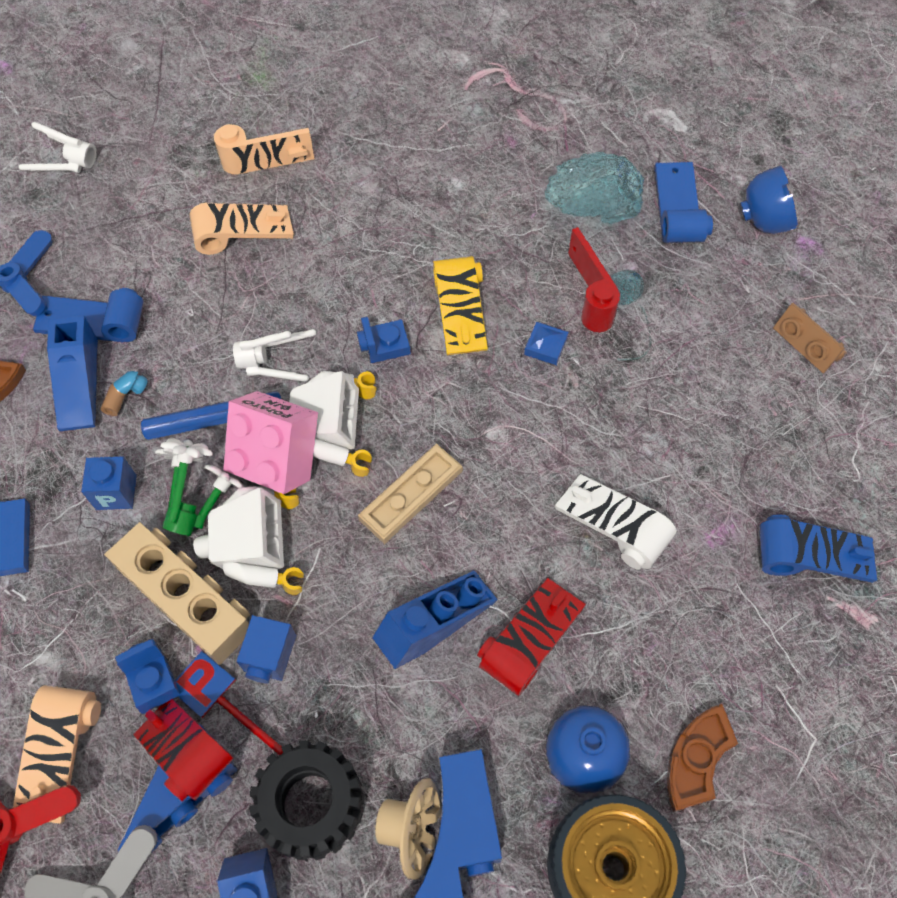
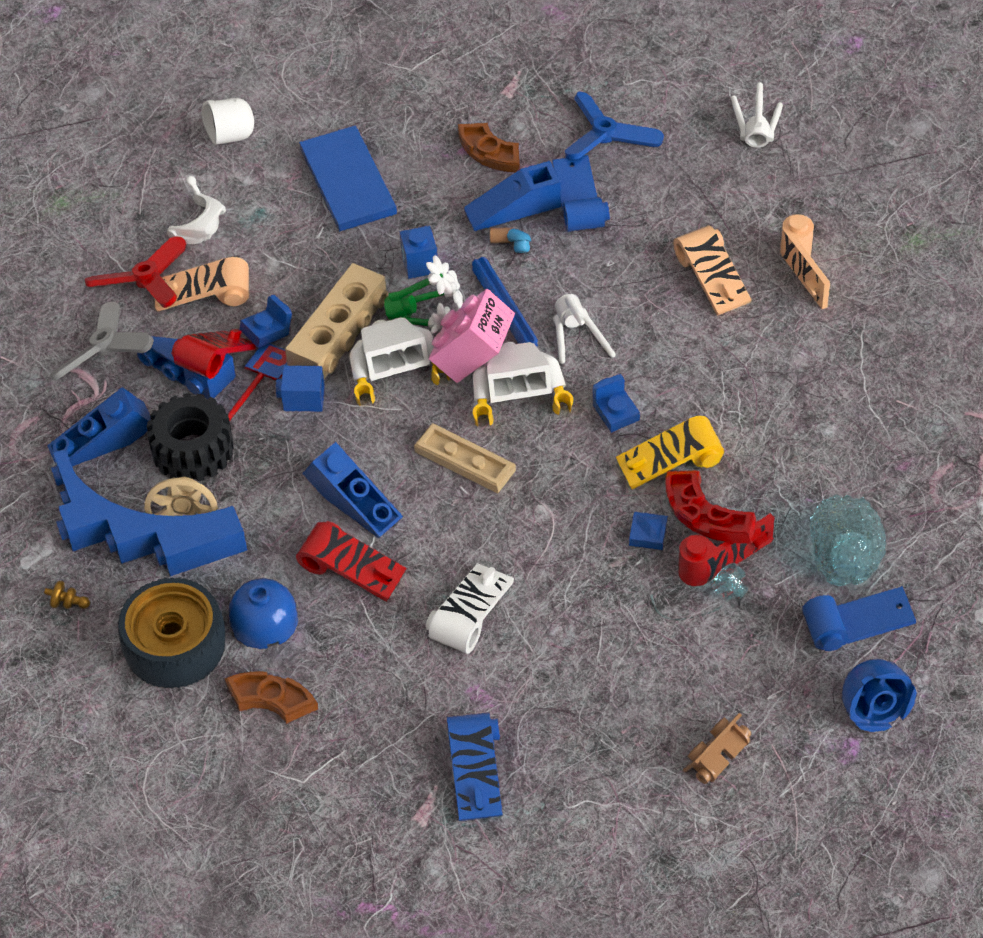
camera: 80 degrees right, 10 degrees down
none -> red tile [665,471,756,544]

